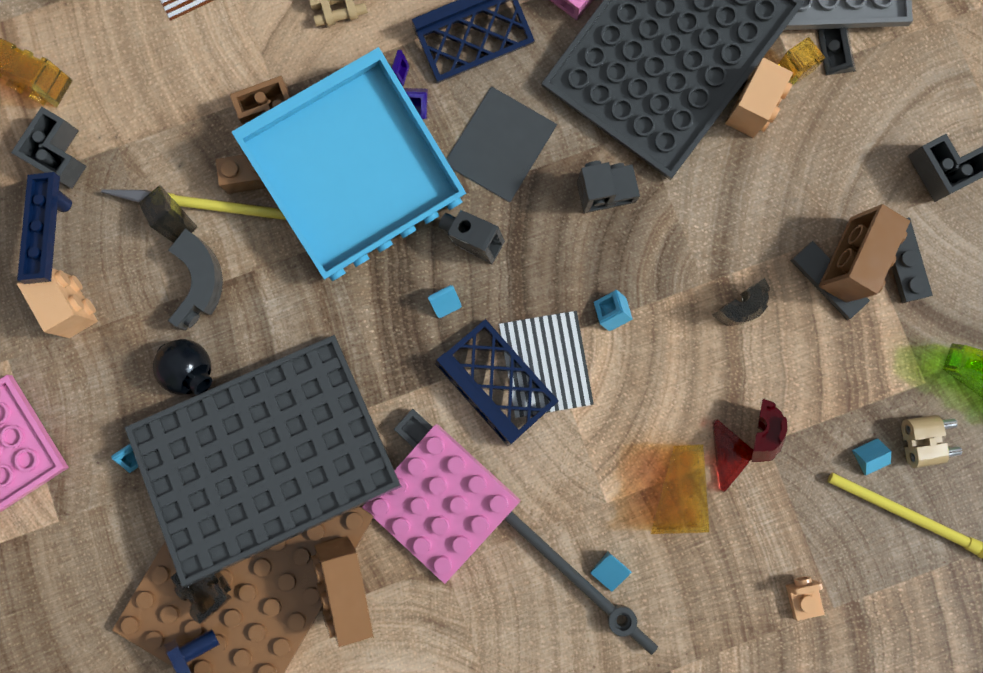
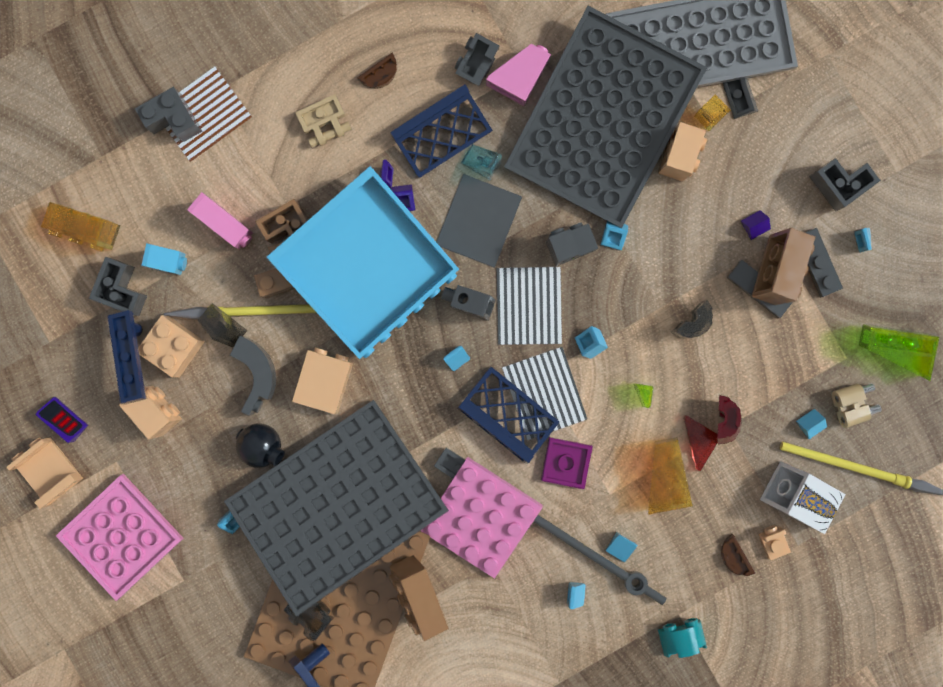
camera: 10 degrees left, 5 degrees up
none -> light nougat brick [138,315,205,378]
none -> medium azure slope [141,243,187,275]
none -> bright pink slope [187,192,253,250]
none -> light nougat brick [292,347,353,414]
none -> clear light blue slope [461,144,502,180]
none -> sticker [497,267,562,345]
none -> magenta tile [541,437,593,489]
none -> medium azure slope [567,582,586,609]
none -> medium azure slope [600,221,628,251]
none -> clear neon green slope [633,383,654,408]
none -> reddish brown tile [721,534,756,576]
none -> dark purple slope [740,210,771,240]
none -> white slope [760,461,846,534]
none -> medium azure slope [854,228,872,253]

